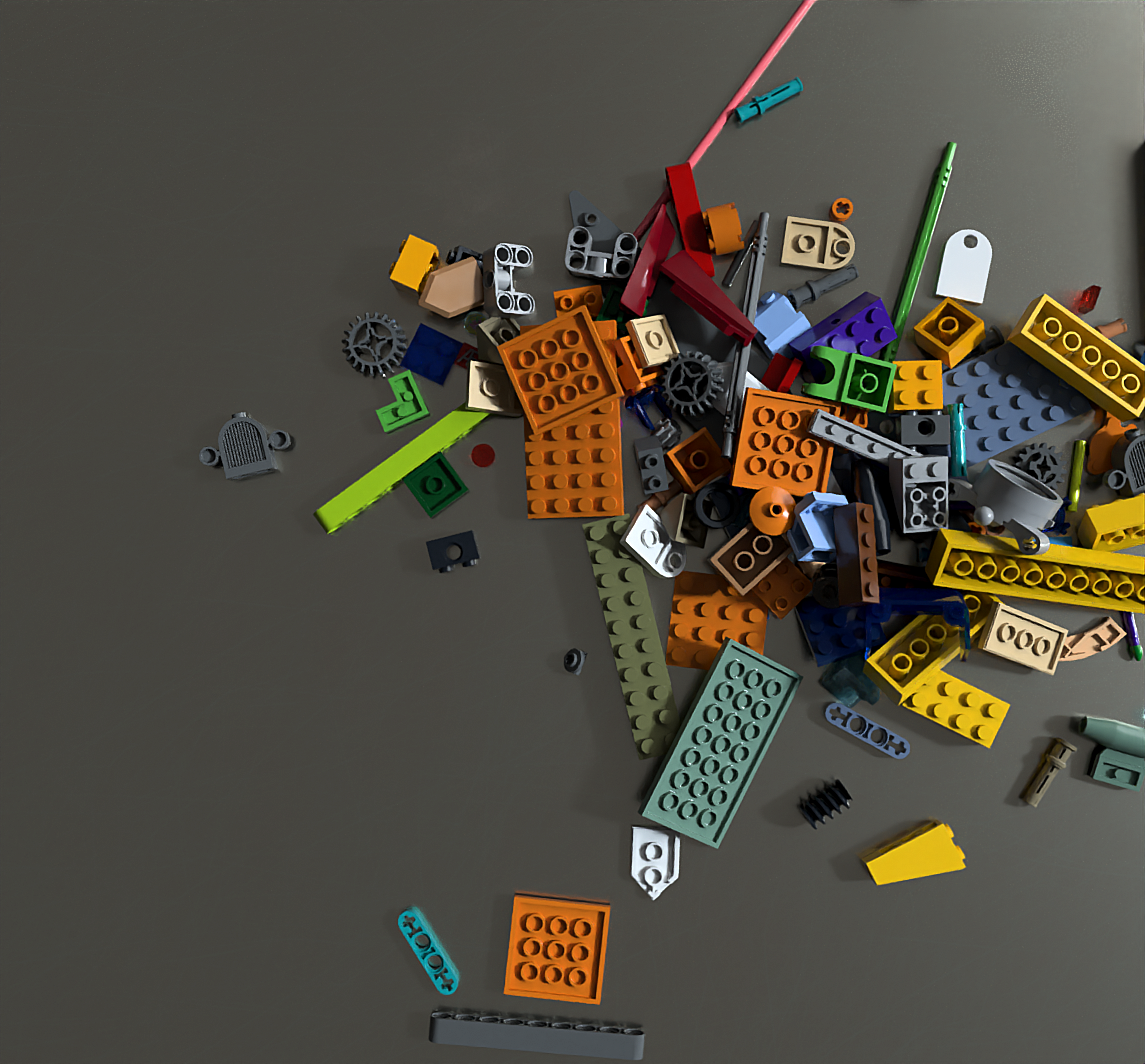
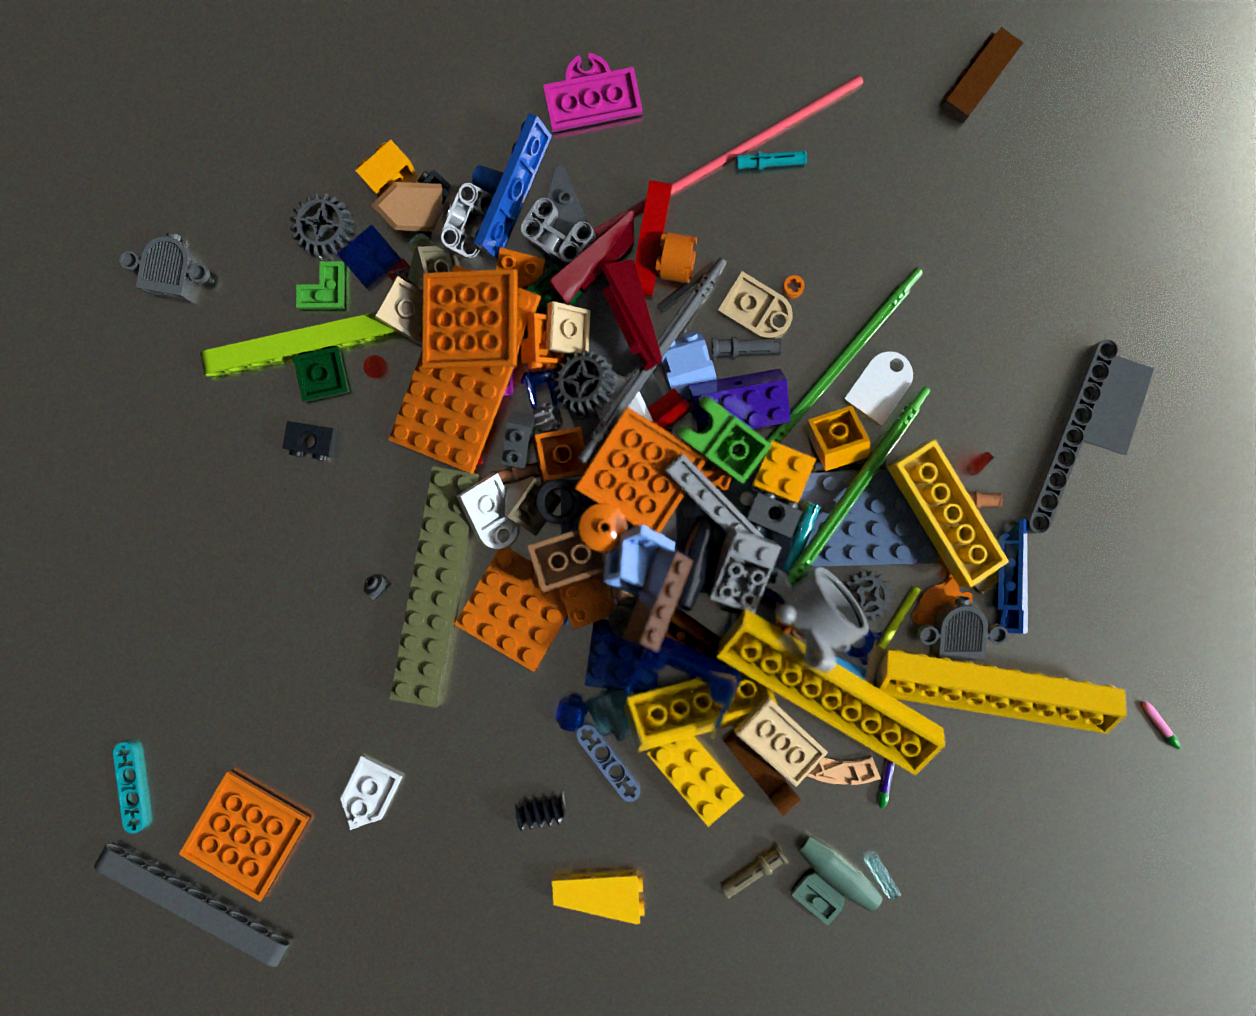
camera: 25 degrees right, 0 degrees up
sand green plate [638,637,803,849] -> none
none -> blue plate [472,113,552,261]
none -> dark pink plate [543,53,643,132]
none -> clear blue head [555,694,588,732]
none -> reddish brown beam [723,731,801,816]
none -> bright green axle [776,386,931,598]

